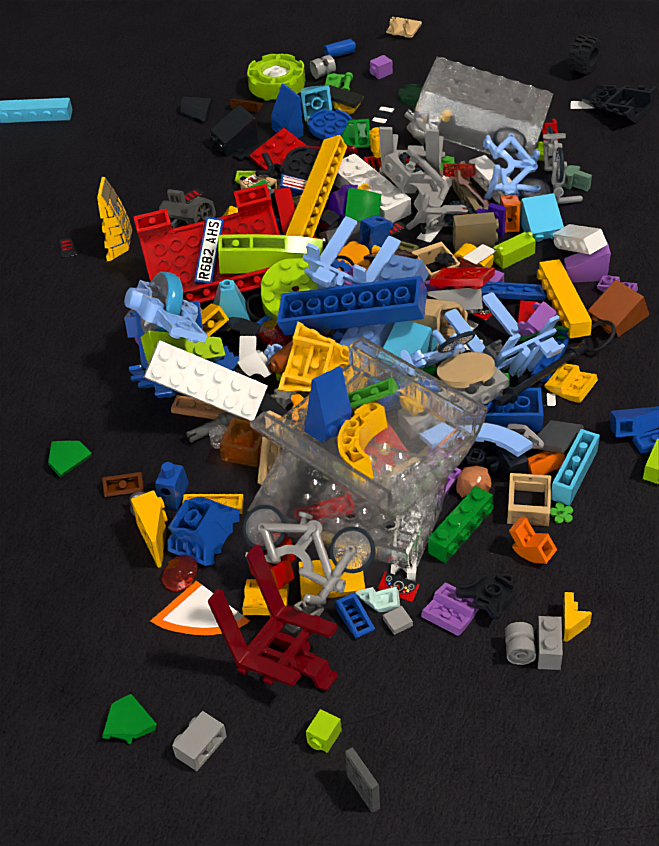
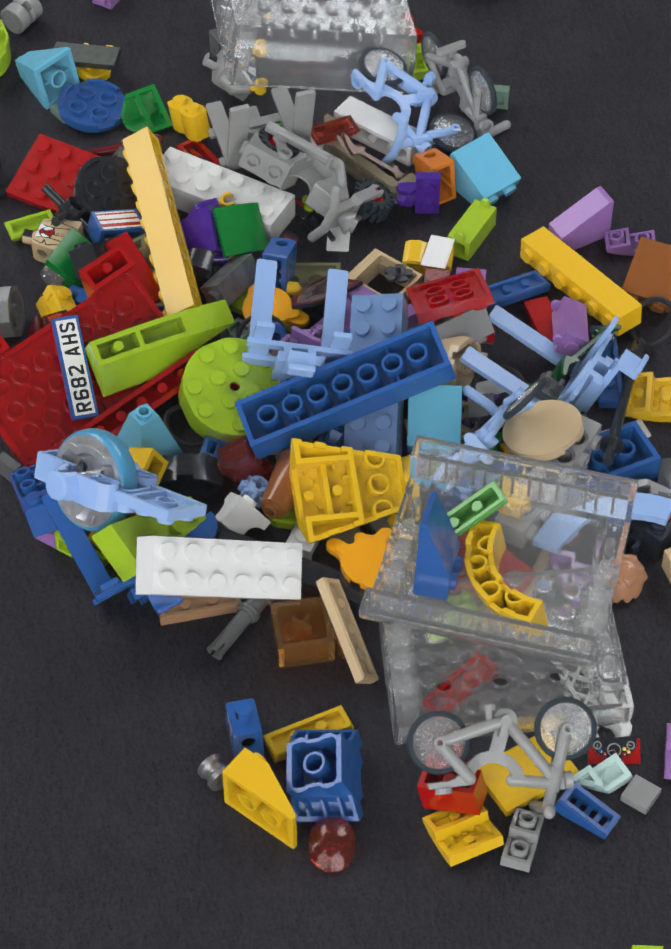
camera: 30 degrees left, 5 degrees up
green slope [48,441,92,478] -> none
reddish brown slope [102,472,144,497] -> none
sticker [151,581,250,636] -> none
dark red piece [208,544,338,691] -> none
clear wheel [209,424,229,449] -> none
white sticker [239,336,256,368] -> none
blue slope [271,84,304,138] -> none
bright green plate [325,72,353,91] -> none
sticker [372,107,394,123] -> none
clear green tile [398,84,427,105] -> none
green brick [428,486,494,563] -> none
dark tan brick [453,212,499,253] -> none
white brick [553,224,607,254] -> none

